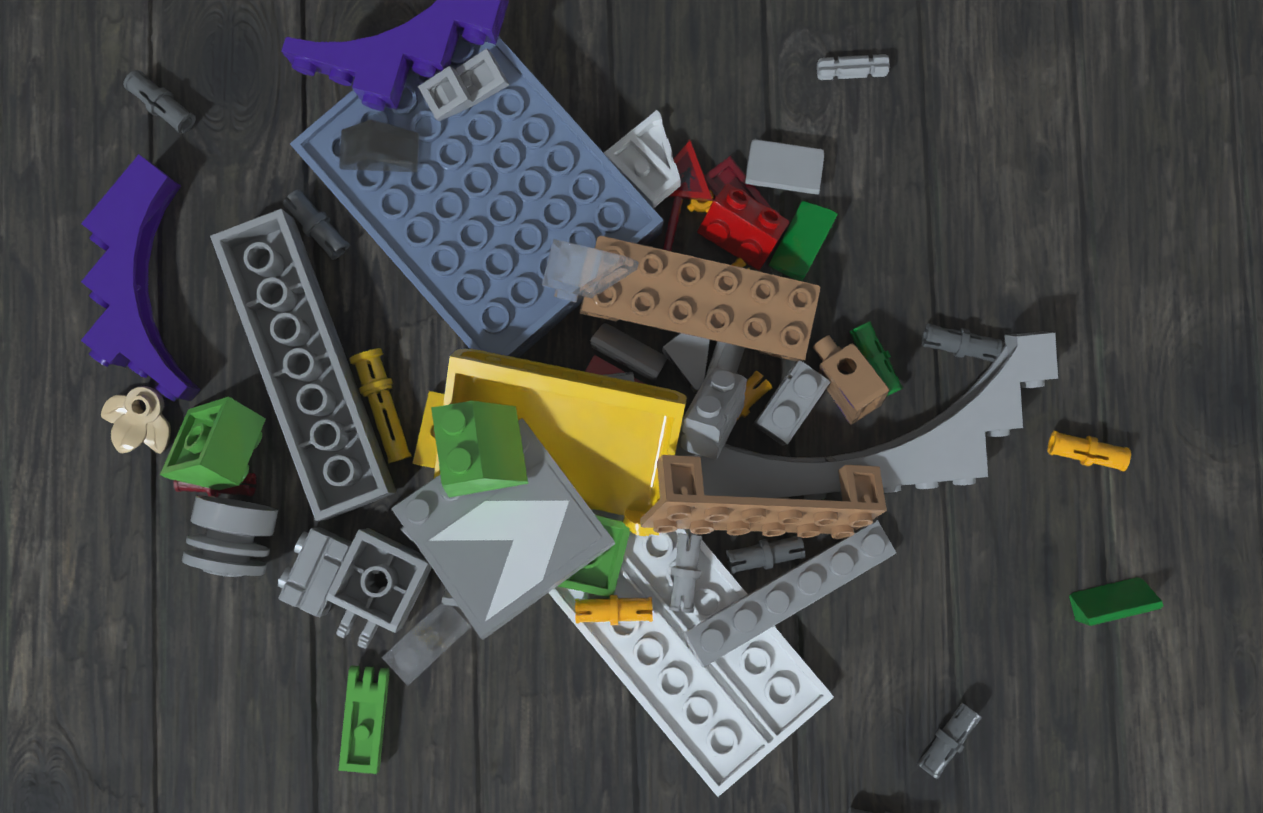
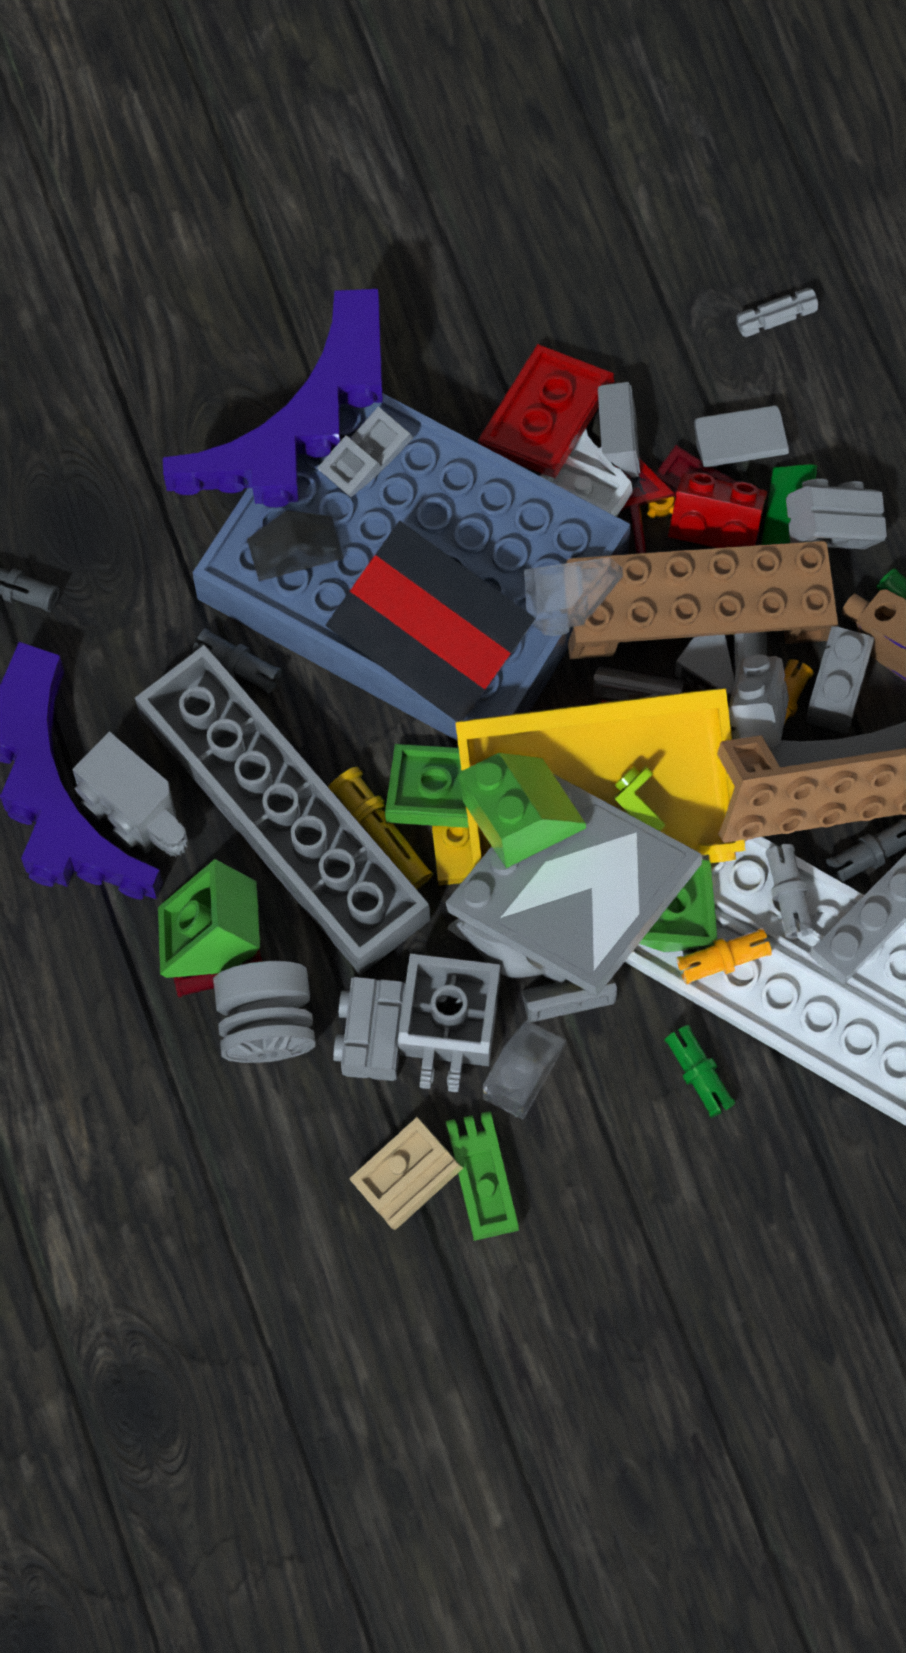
camera: 15 degrees left, 15 degrees down
tan plate [101,386,171,454] -> none
none -> light grey hinge [72,731,189,857]
none -> black sticker [325,520,536,722]
none -> tan plate [349,1117,463,1230]
none -> bright green tile [385,744,469,828]
none -> red tile [478,344,614,479]
none -> light grey slope [598,382,640,477]
none -> lime bracket [614,766,666,831]
none -> green pin [664,1025,736,1118]
none -> light grey brick [786,479,887,549]

